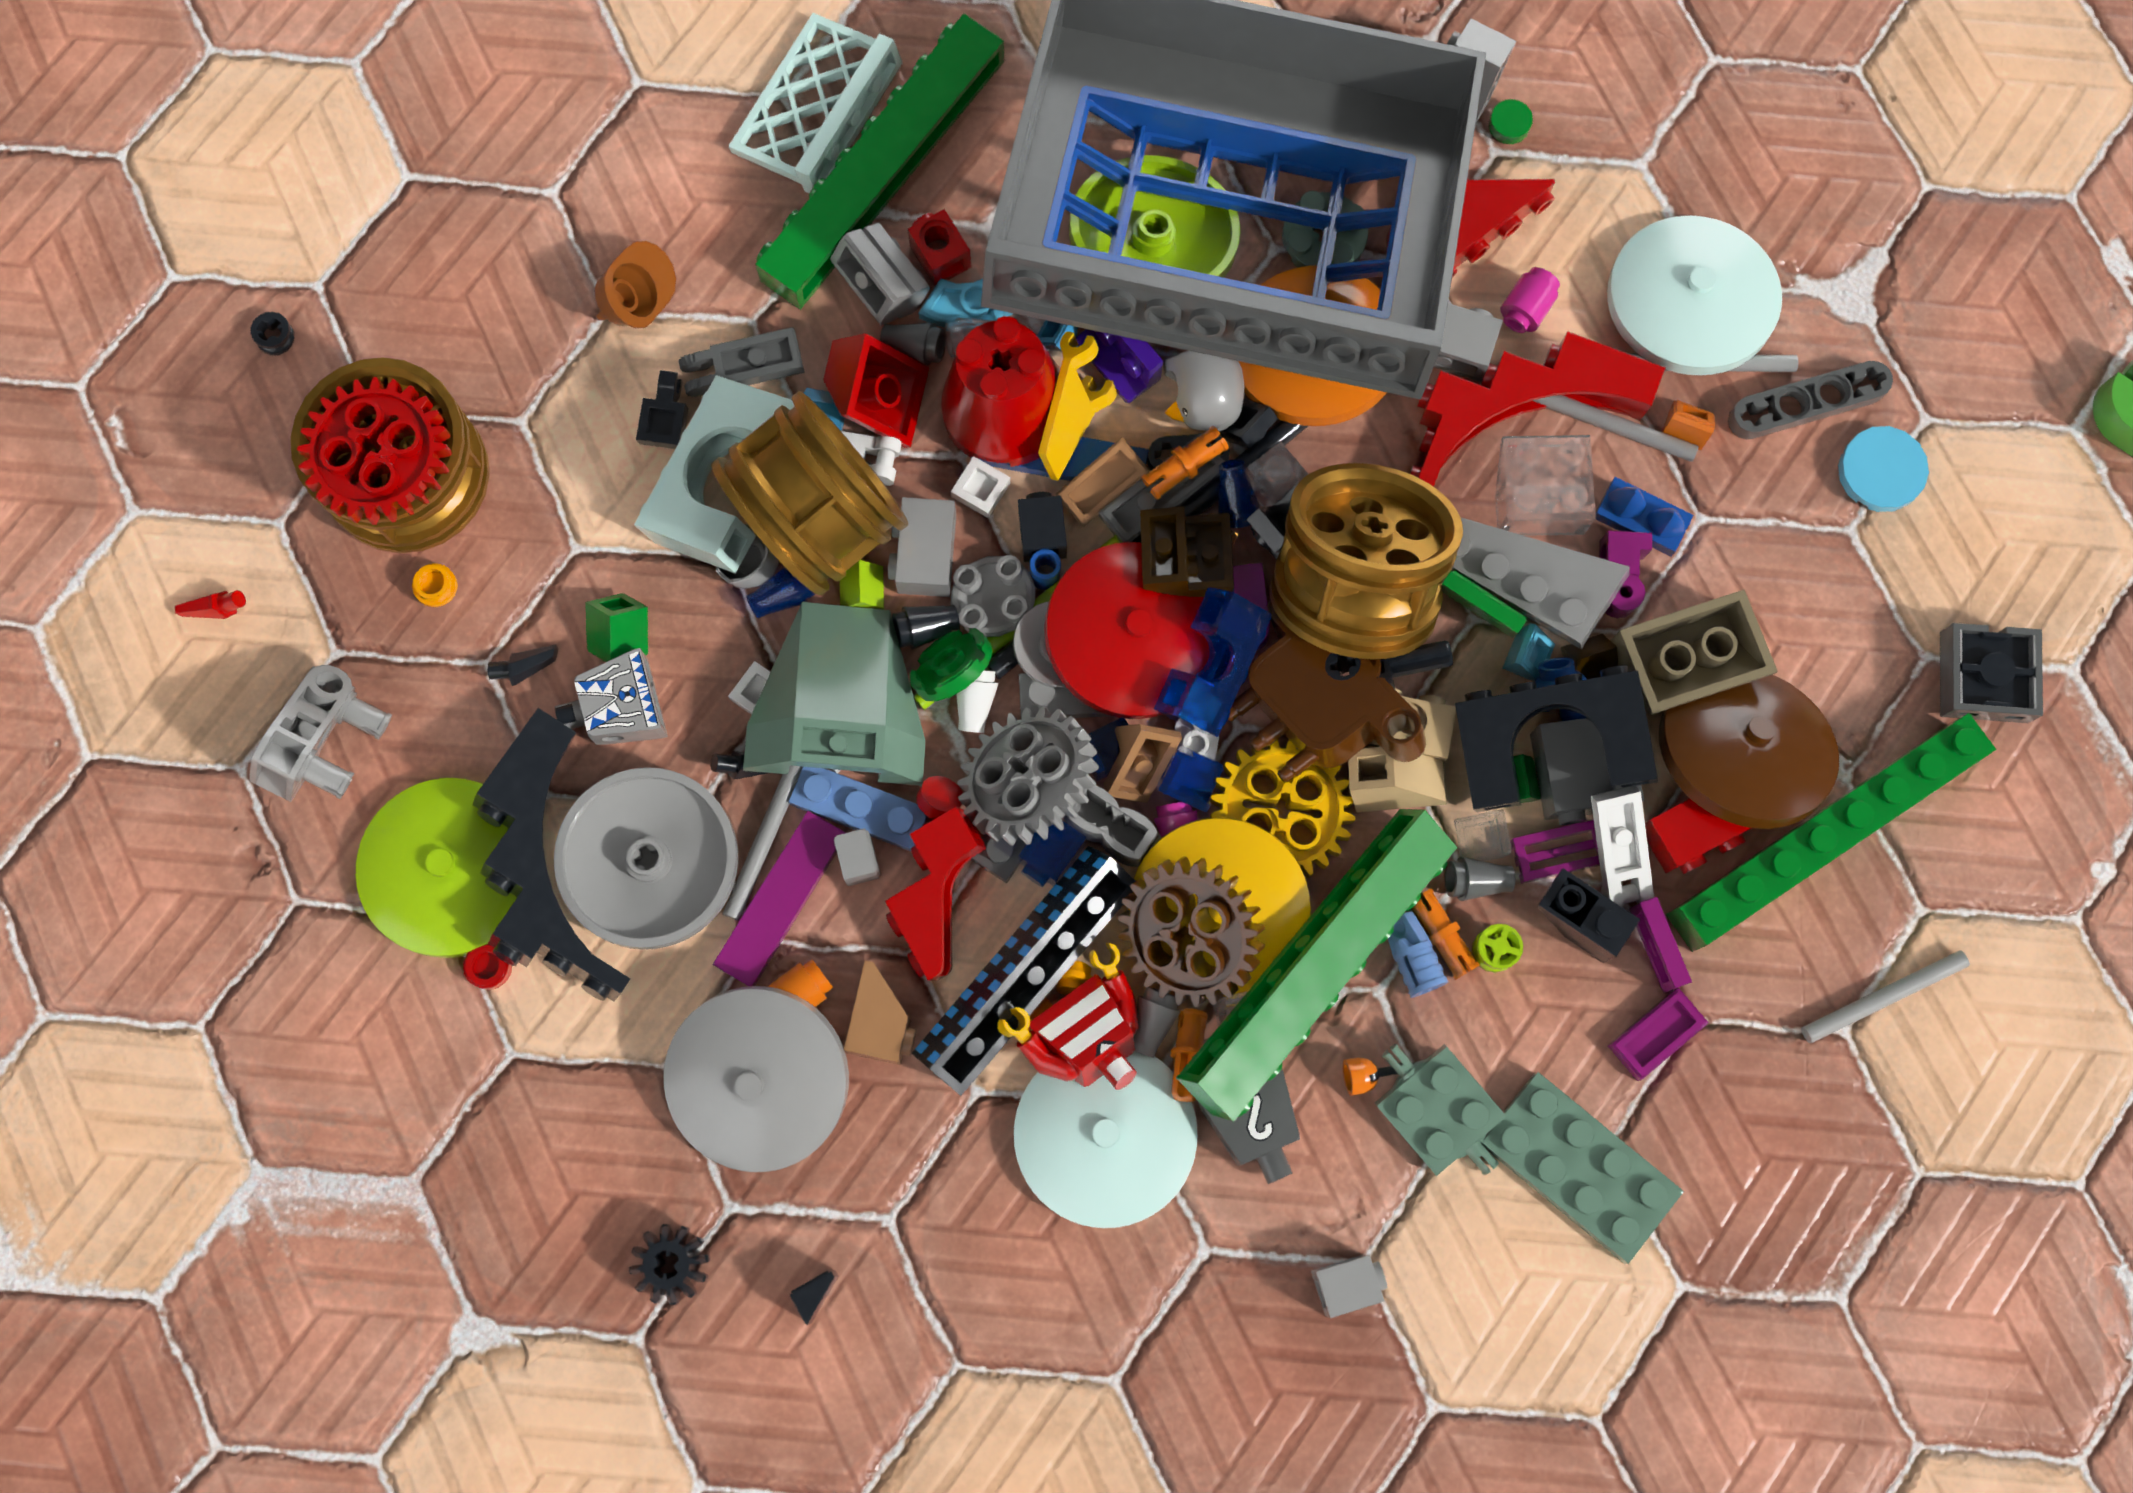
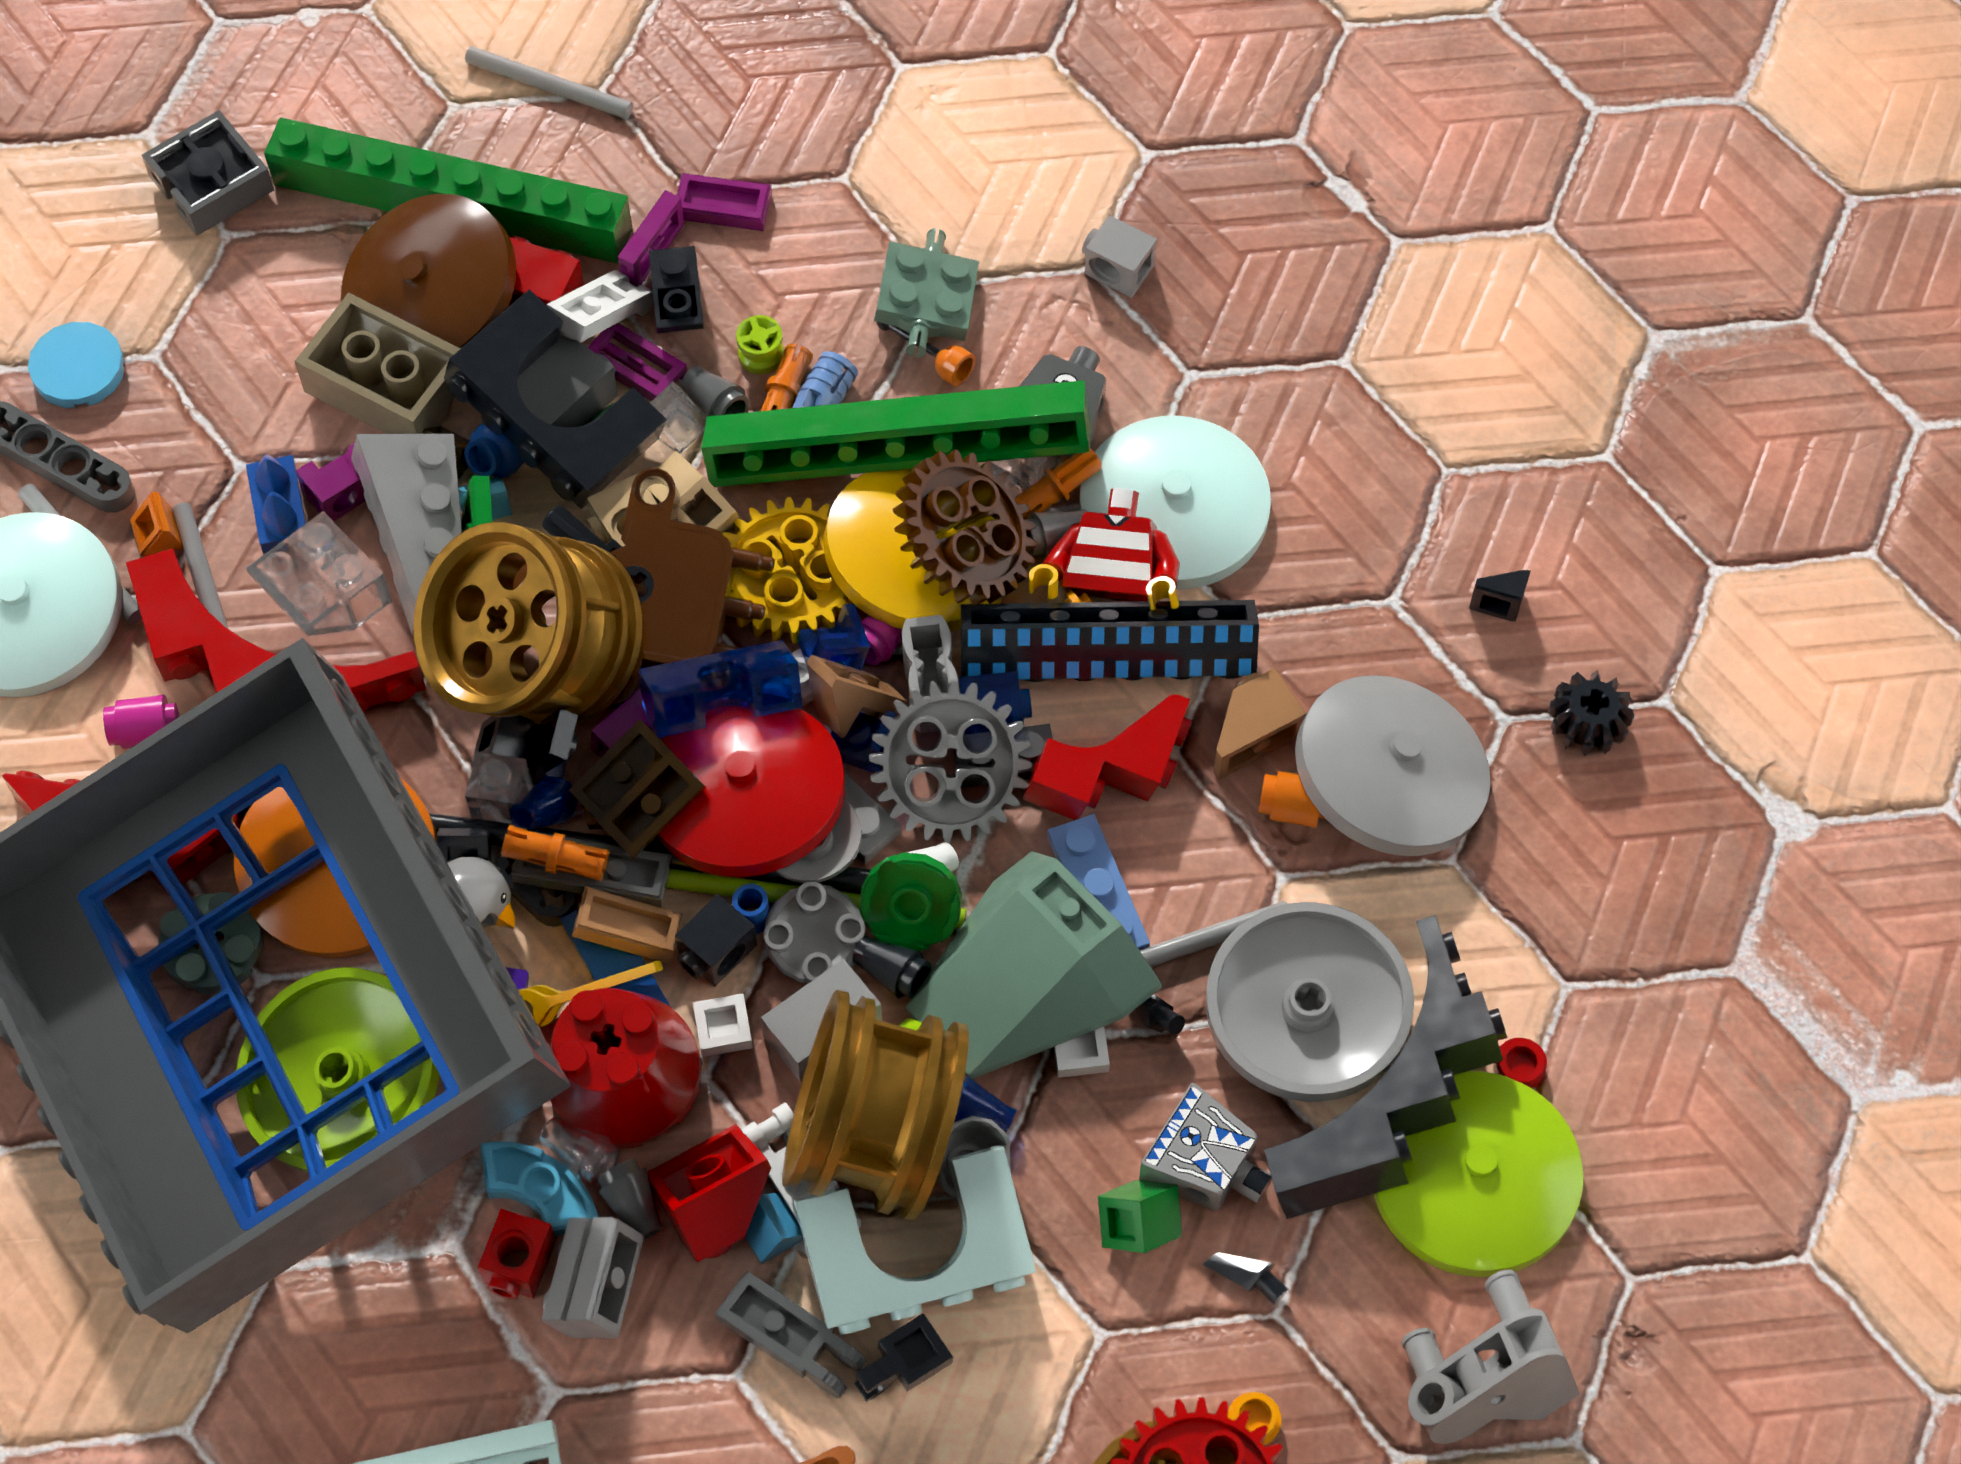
camera: 130 degrees left, 15 degrees down
magenta tile [712,811,845,986] -> none
green brick [755,13,1005,310] -> none
light grey slope [834,828,881,886] -> none
red tile [916,776,963,819] -> none
sand green plate [1482,1072,1684,1264] -> none

